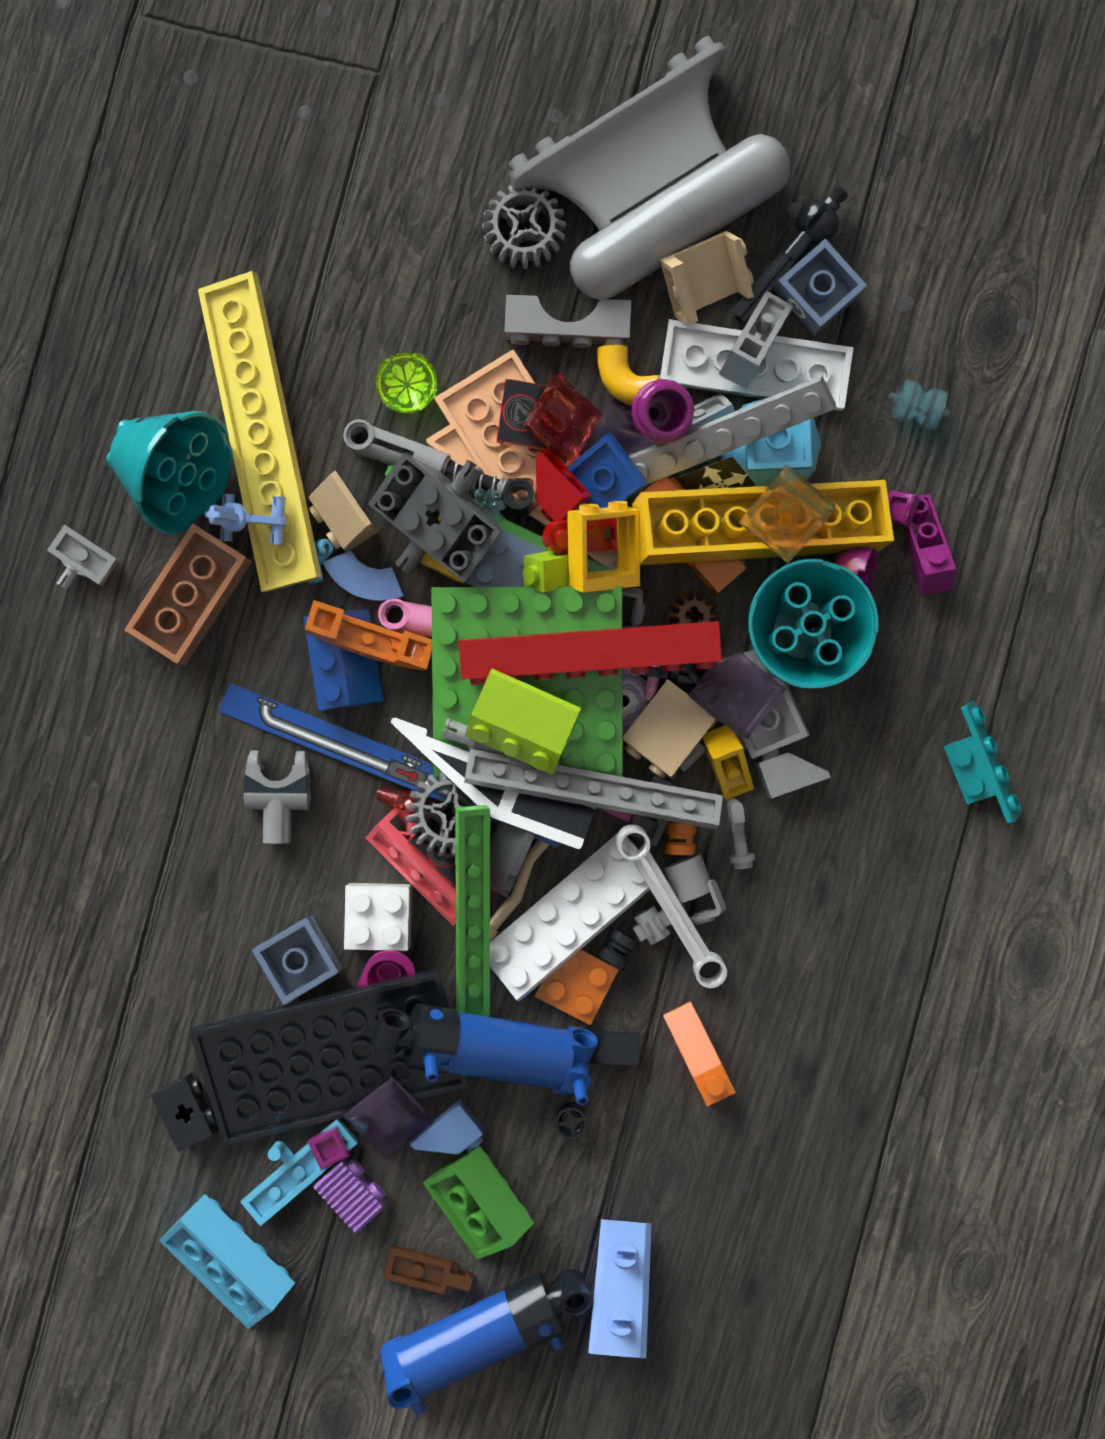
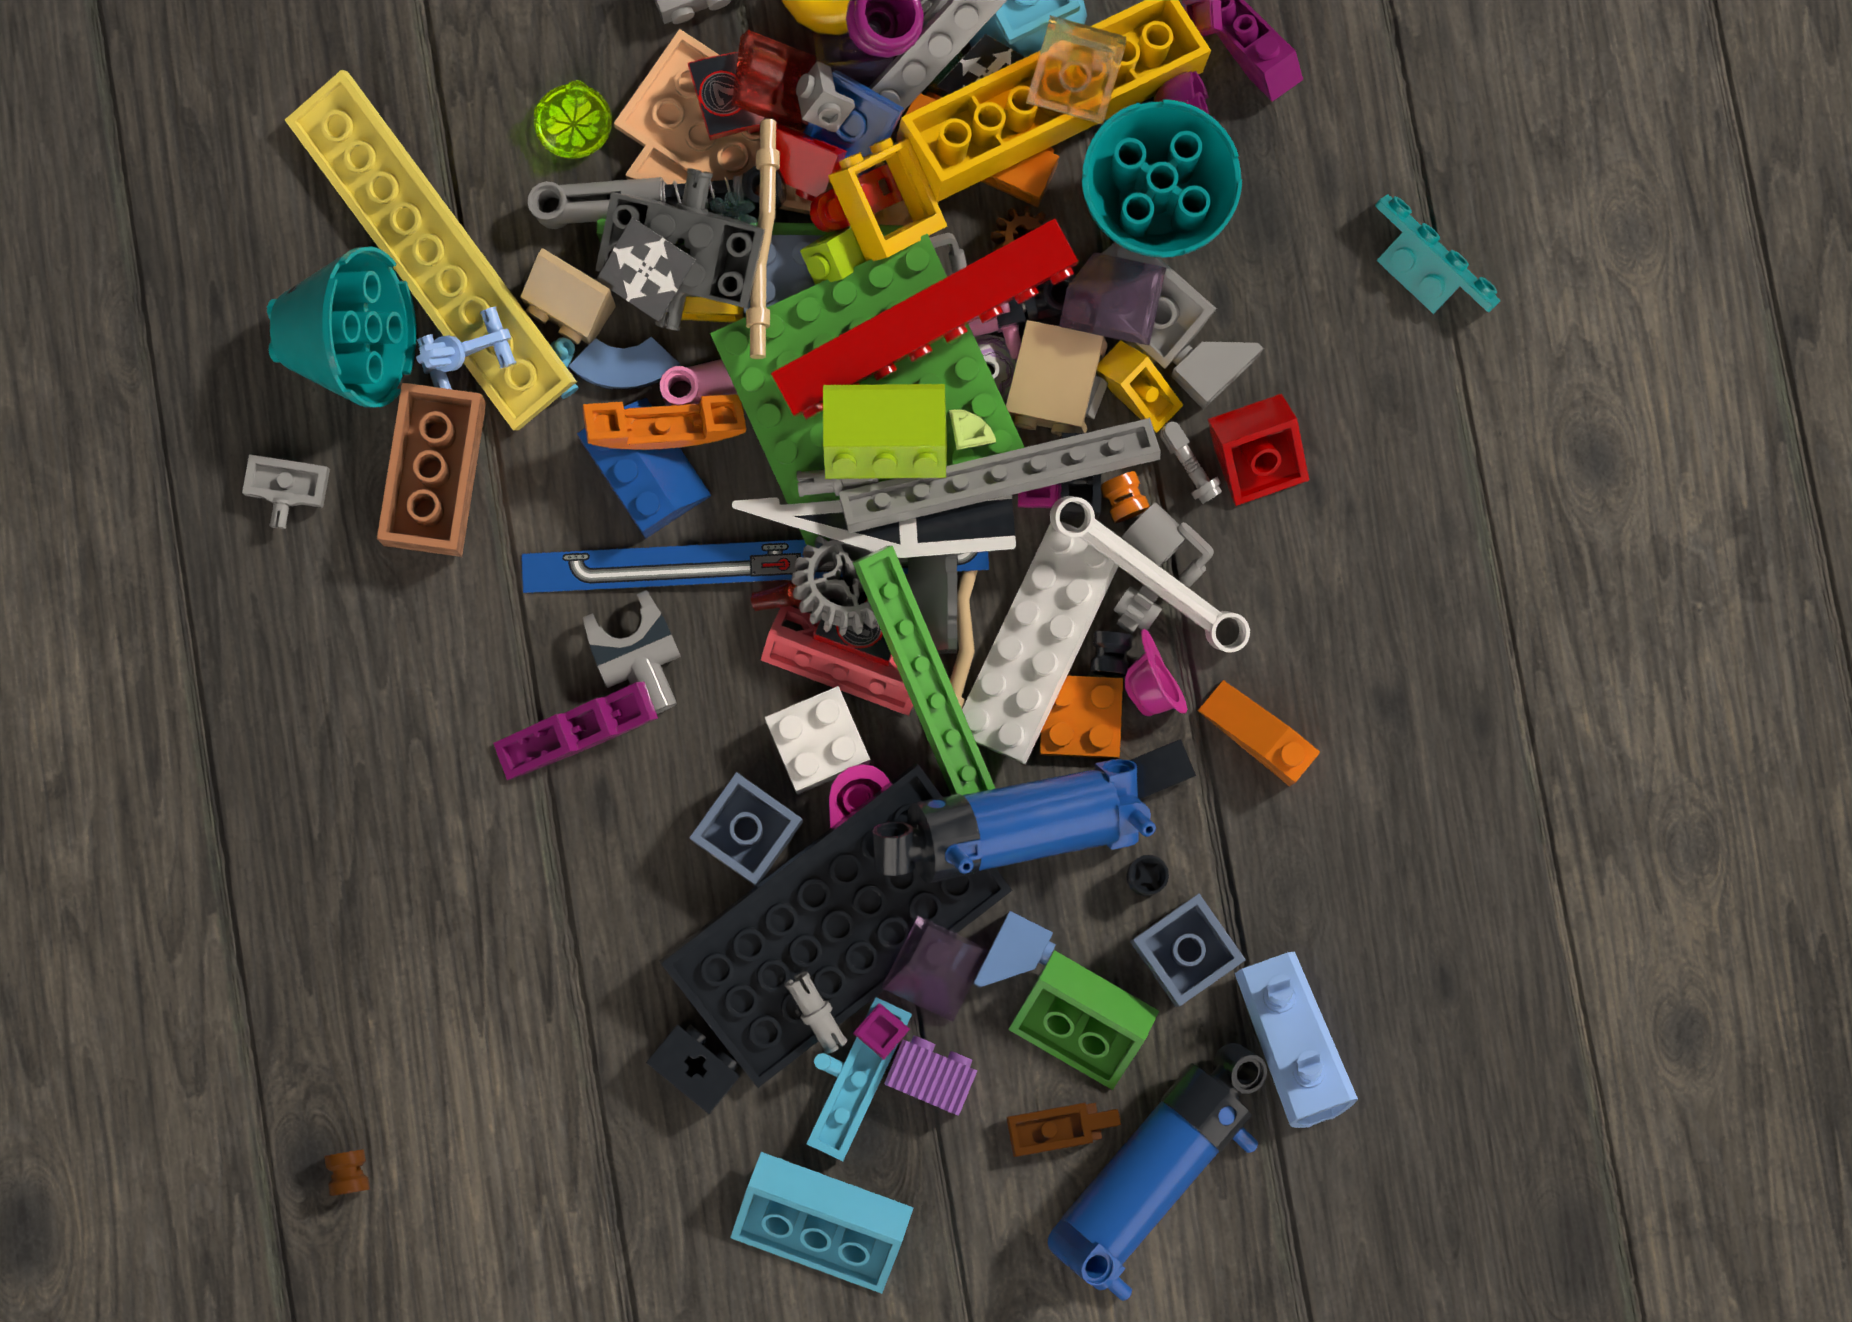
camera: 25 degrees left, 5 degrees down
none -> magenta slope [493,681,658,780]
none -> black sticker [596,218,696,322]
none -> tan bar [746,119,780,359]
none -> light grey pin [785,972,848,1054]
none -> light grey bracket [796,61,855,132]
none -> yellowish green tile [949,410,996,450]
none -> dark pink piece [1125,629,1188,716]
none -> sand blue brick [1130,894,1246,1007]
none -> red slope [1208,393,1309,506]

